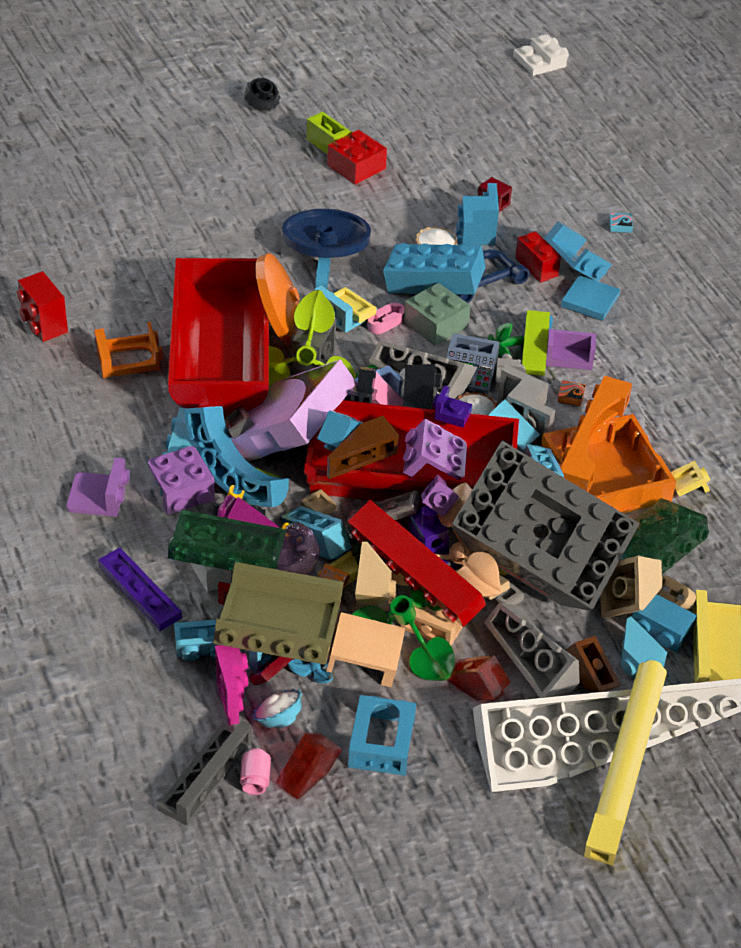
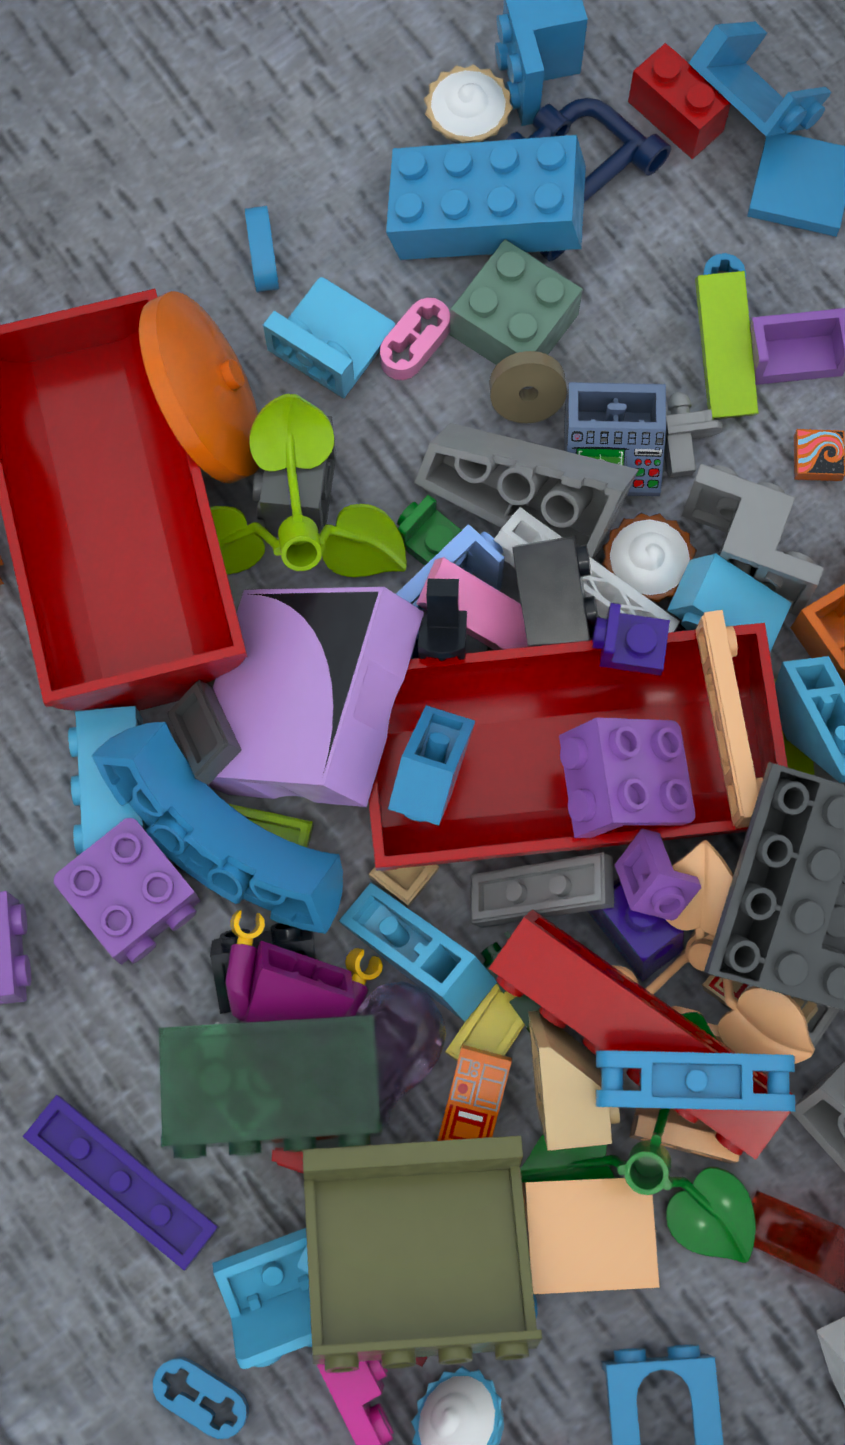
camera: 10 degrees left, 30 degrees up
dark blue dish [282,209,371,258] -> none
reddish brown slope [327,416,399,479] -> none
light yellow tile [334,287,376,323] -> none
green plant [488,323,524,358] -> none
none -> dark azure beam [153,1357,249,1439]
none -> dark tan piece [489,351,567,423]
none -> dark azure plate [596,1051,796,1112]
none -> light nougat plate [695,610,763,829]

